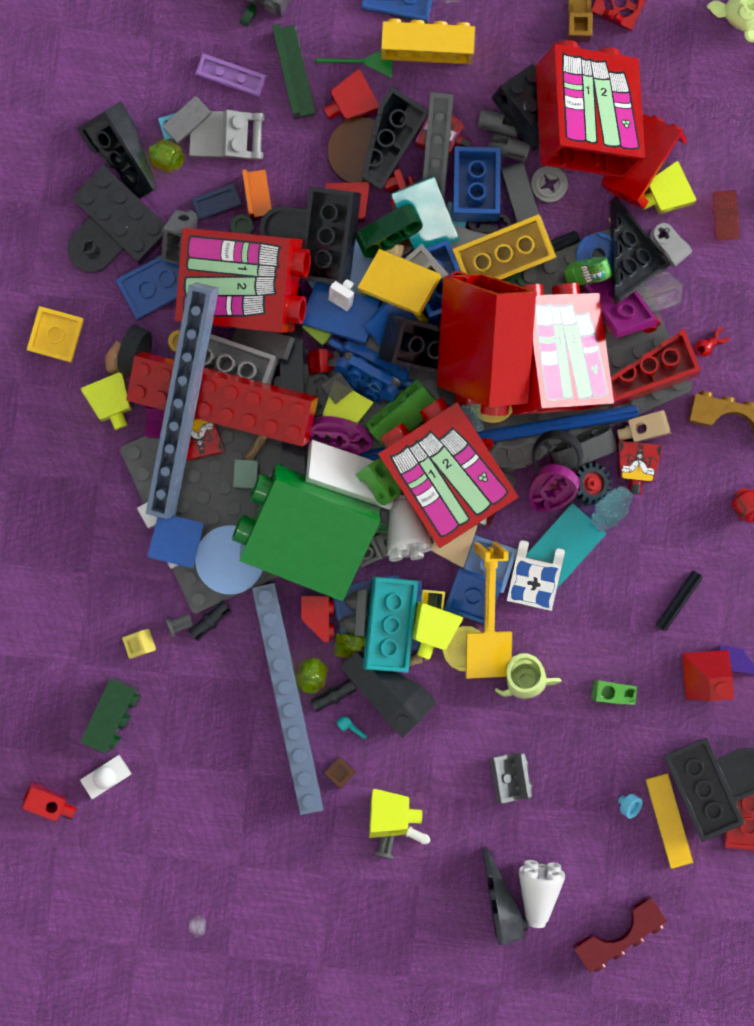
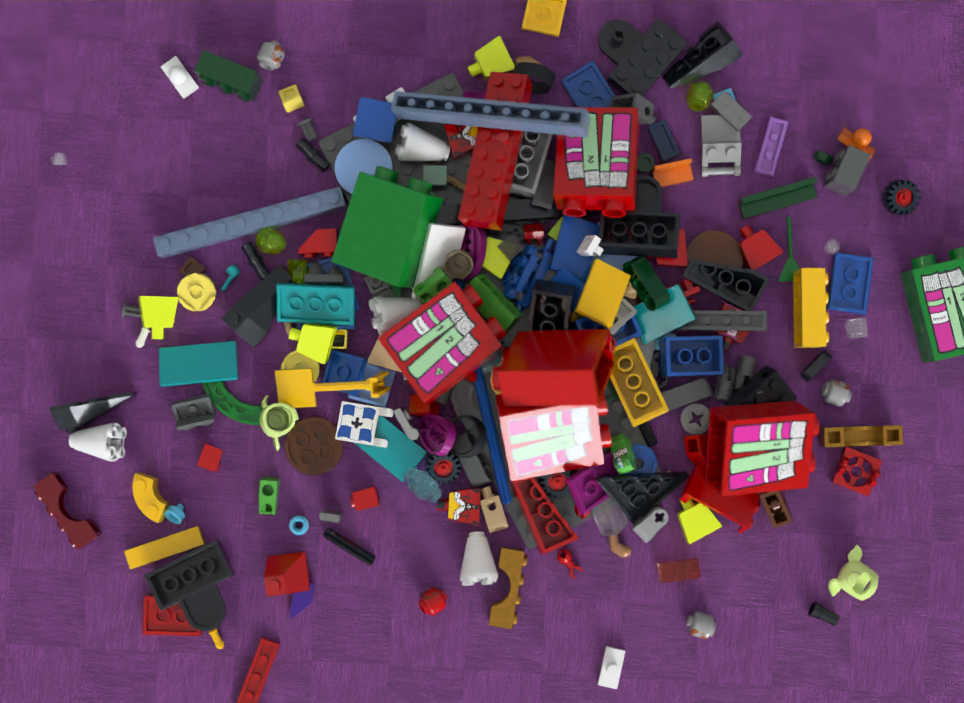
camera: 90 degrees right, 0 degrees up
red torso [22,781,77,821] -> none
none -> yellow brick [133,472,170,523]
none -> teal tile [159,341,238,387]
none -> light yellow tile [177,273,216,311]
none -> red panel [197,443,223,472]
none -> green tile [203,381,263,425]
none -> light grey head [257,40,285,71]
none -> reddish brown tile [285,417,343,475]
none -> medium azure plate [289,515,309,535]
none -> flat silver tile [319,510,344,523]
none -> red brick [350,485,381,512]
none -> light grey plate [393,408,419,440]
none -> white cone [395,123,450,162]
none -> red panel [409,394,440,418]
none -> dark tan hair [443,249,474,279]
none -> white cone [460,532,498,586]
none -> wheel [539,470,574,499]
none -> medium nougat arm [608,532,631,558]
none -> red slope [684,433,708,466]
none -> reddish brown brick [759,490,793,529]
none -> black beam [800,350,832,382]
none -> light grey head [821,379,852,407]
none -> clear plate [823,237,841,255]

